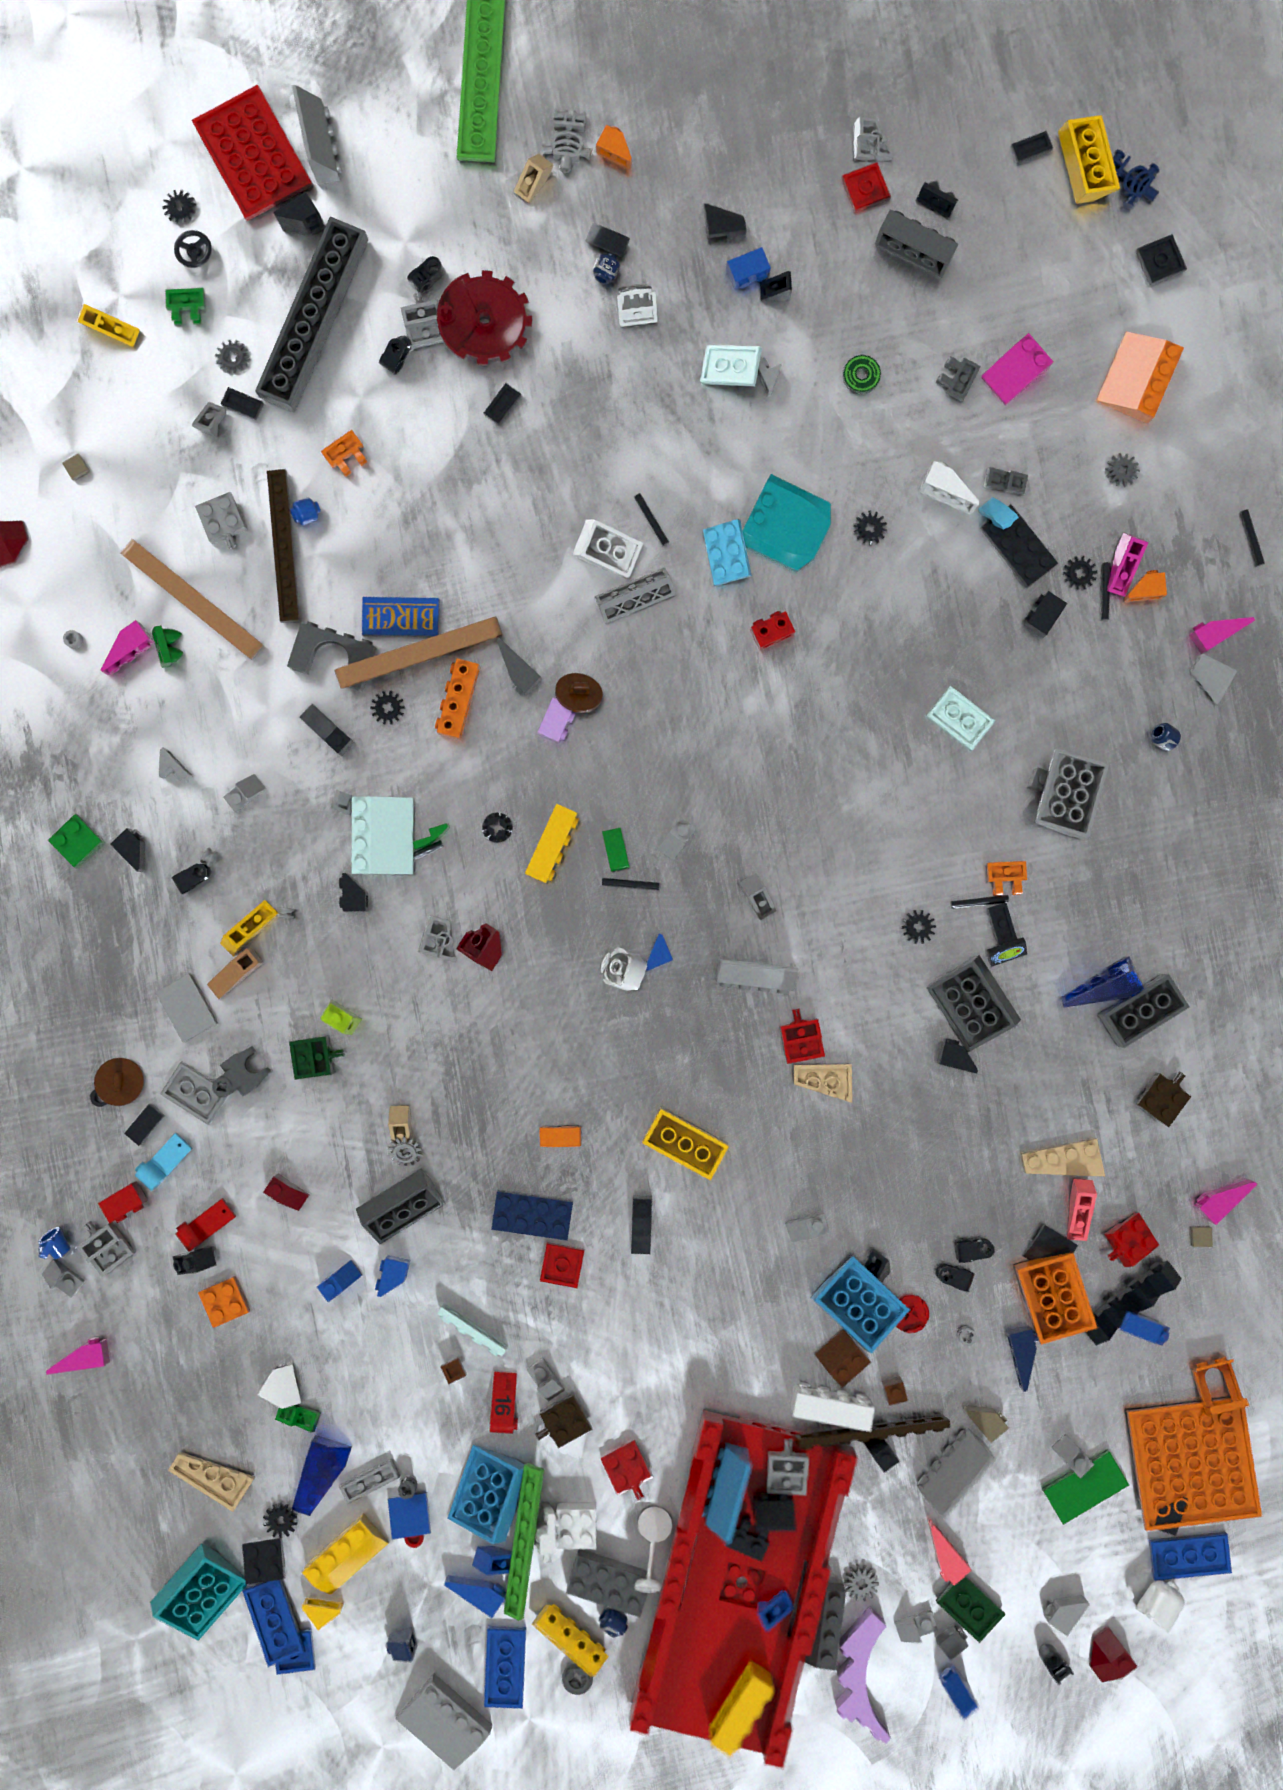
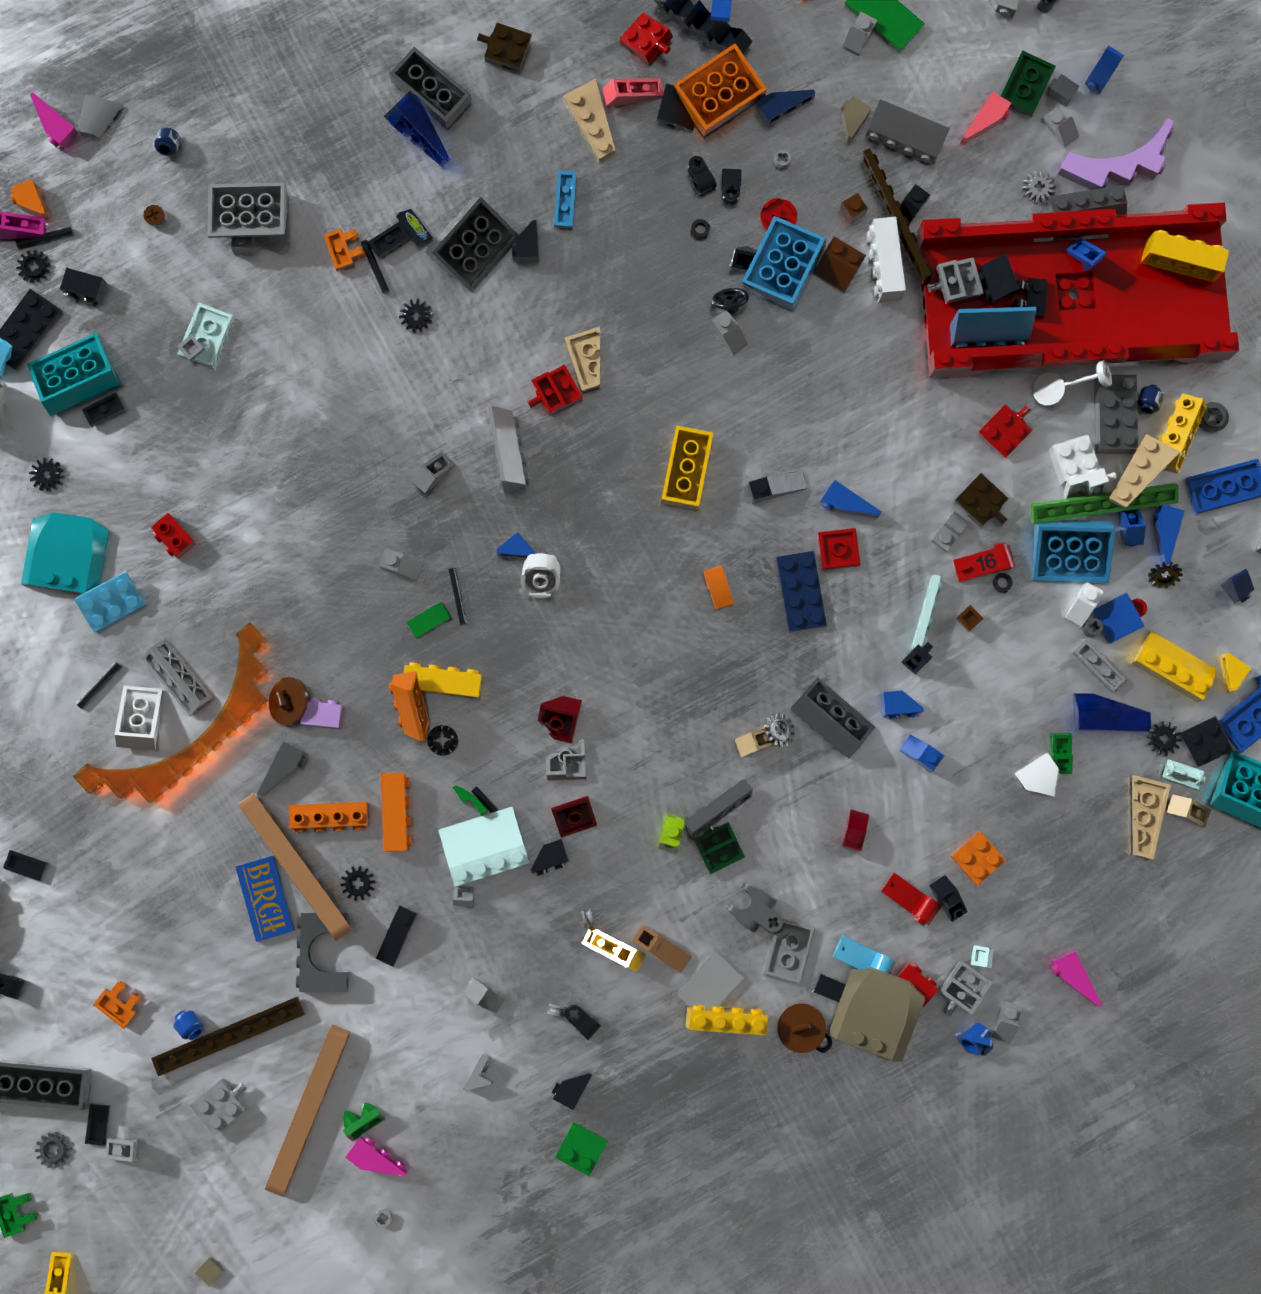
camera: 115 degrees left, 5 degrees down
none -> teal slope [27,332,120,416]
none -> clear orange arch [73,622,268,803]
none -> black plate [82,392,125,427]
none -> reddish brown piece [143,205,167,226]
none -> light grey plate [177,334,205,362]
none -> orange brick [381,773,412,852]
none -> orange slope [389,671,430,741]
none -> dark red slope [551,796,597,838]
none -> dark azure plate [554,171,576,229]
none -> dark grey slope [685,779,753,840]
none -> yellow brick [685,1004,768,1035]
none -> black piece [690,219,710,239]
none -> black piece [712,288,749,313]
none -> blue slope [820,480,882,518]
none -> dark tan wedge [828,967,926,1062]
none -> black hinge [901,642,933,675]
none -> light aqua plate [971,945,994,968]
none -> black piece [993,573,1013,593]
none -> white slope [1065,582,1104,627]
none -> tan wing [1109,434,1180,509]
none -> black gear [1148,562,1183,588]
none -> light aqua hinge [1162,759,1205,790]
none -> tan slope [1167,794,1211,828]

